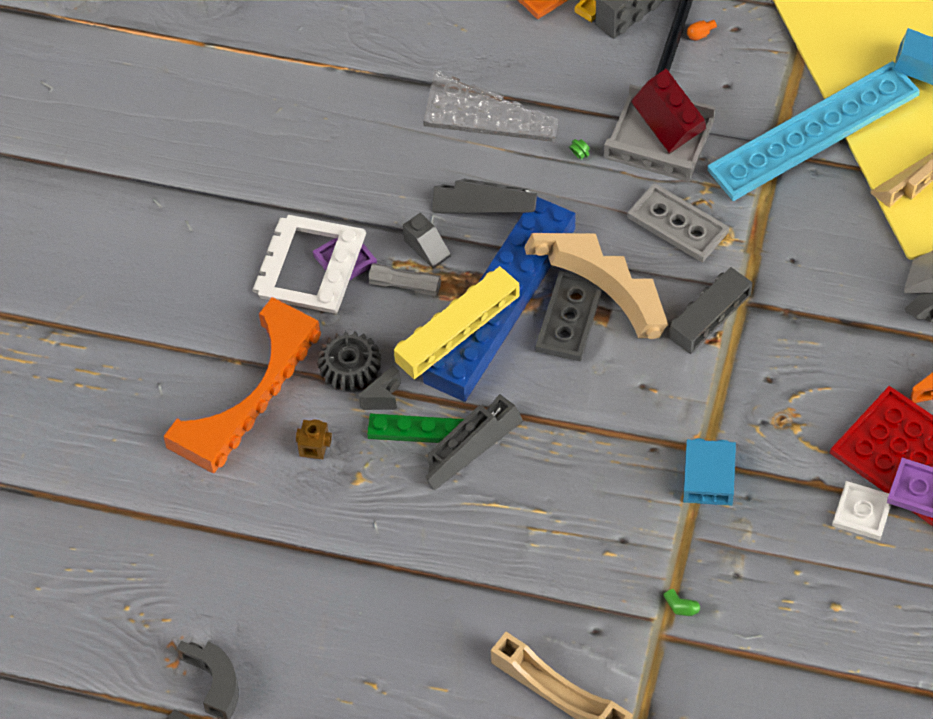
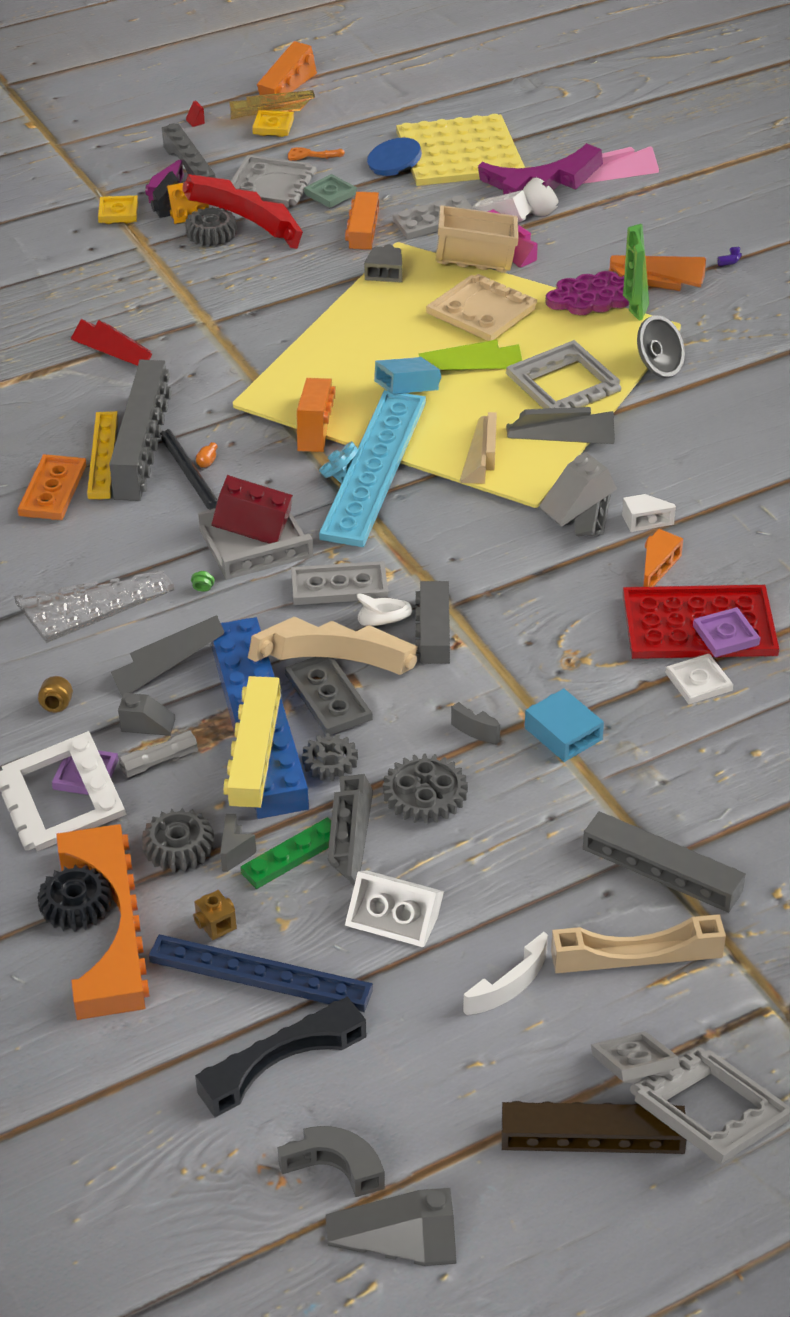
camera: 45 degrees left, 15 degrees down
bright green arm [663,589,700,616] -> none
none -> black gear [37,864,113,932]
none -> pearl gold head [38,676,73,713]
none -> dark blue plate [149,934,373,1013]
none -> black arch [195,996,367,1118]
none -> orange wedge [297,378,336,452]
none -> dark grey gear [302,733,358,781]
none -> medium azure plate [319,441,358,484]
none -> white slope [345,870,444,947]
none -> white piece [357,594,412,626]
none -> dark grey gear [383,753,468,824]
none -> dark grey slope [451,702,500,745]
none -> white slope [463,932,548,1015]
none -> dark grey brick [583,811,746,913]

